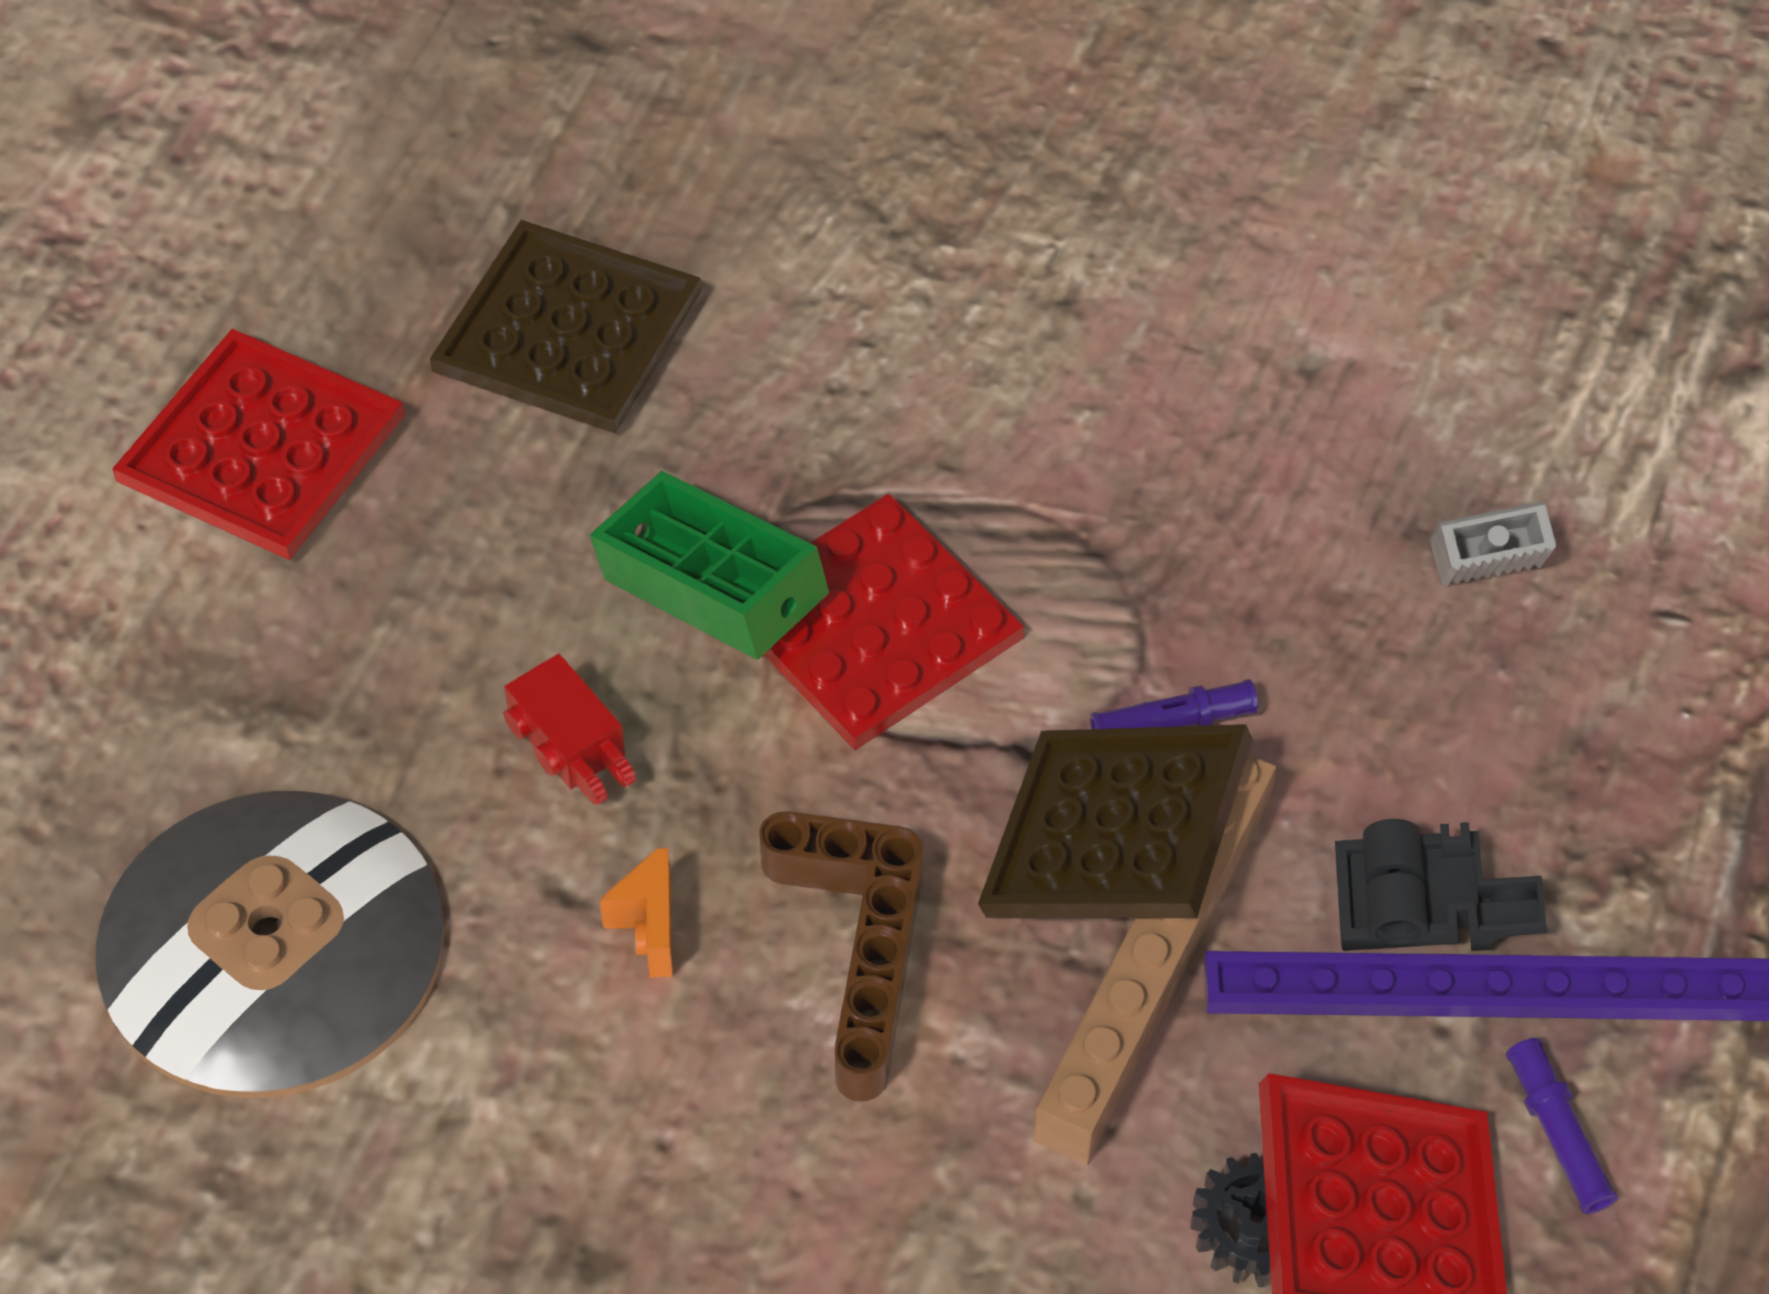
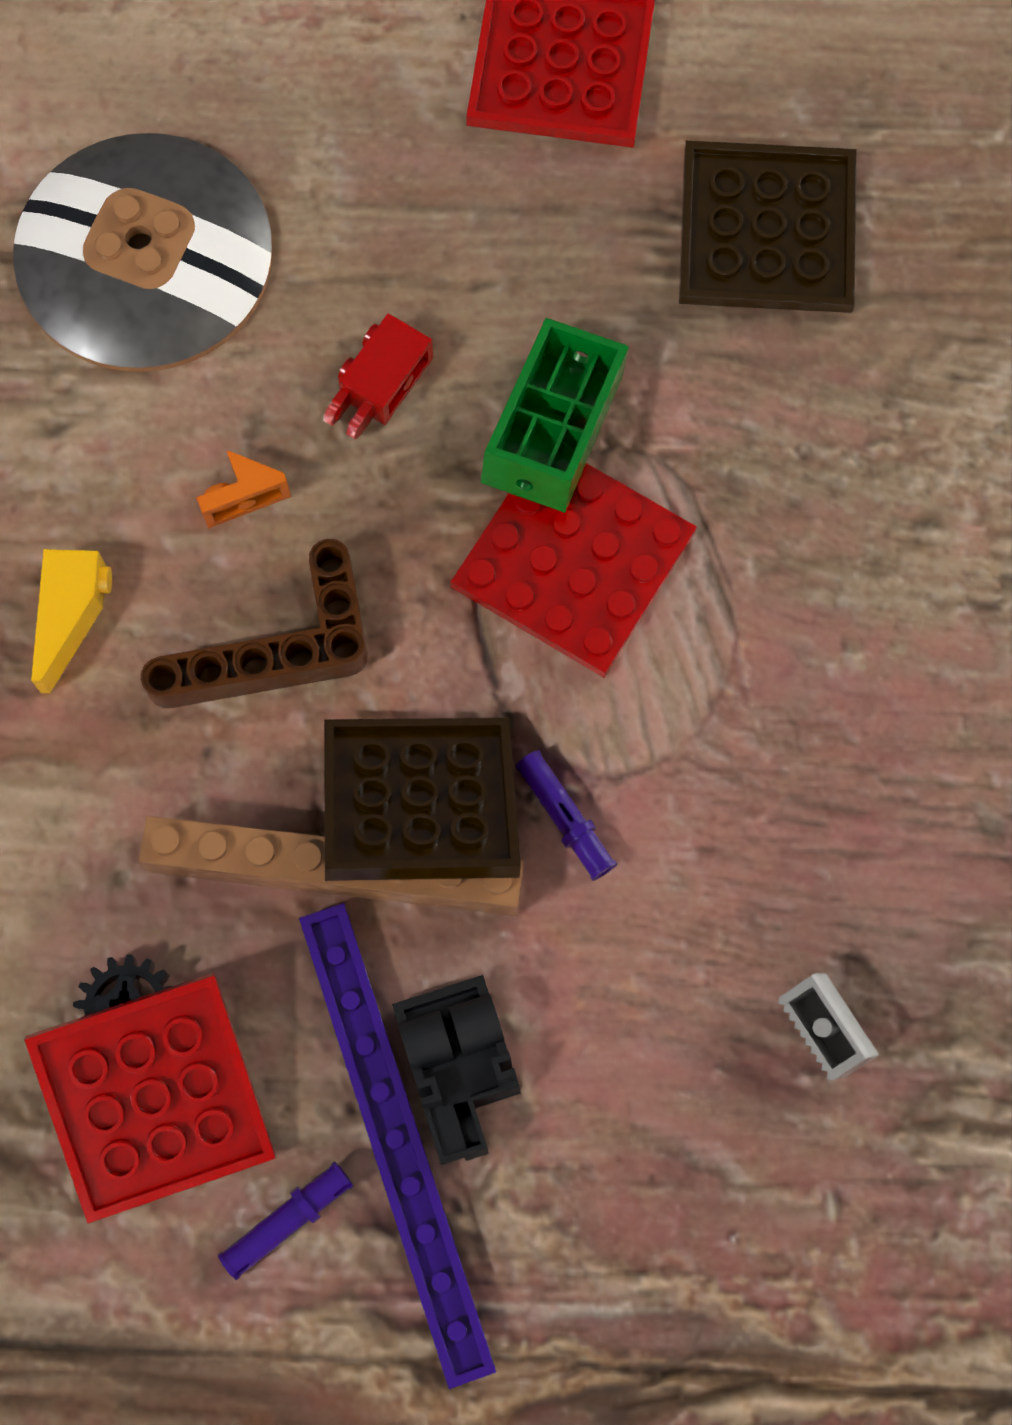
camera: 70 degrees right, 20 degrees up
none -> yellow slope [31,549,112,693]

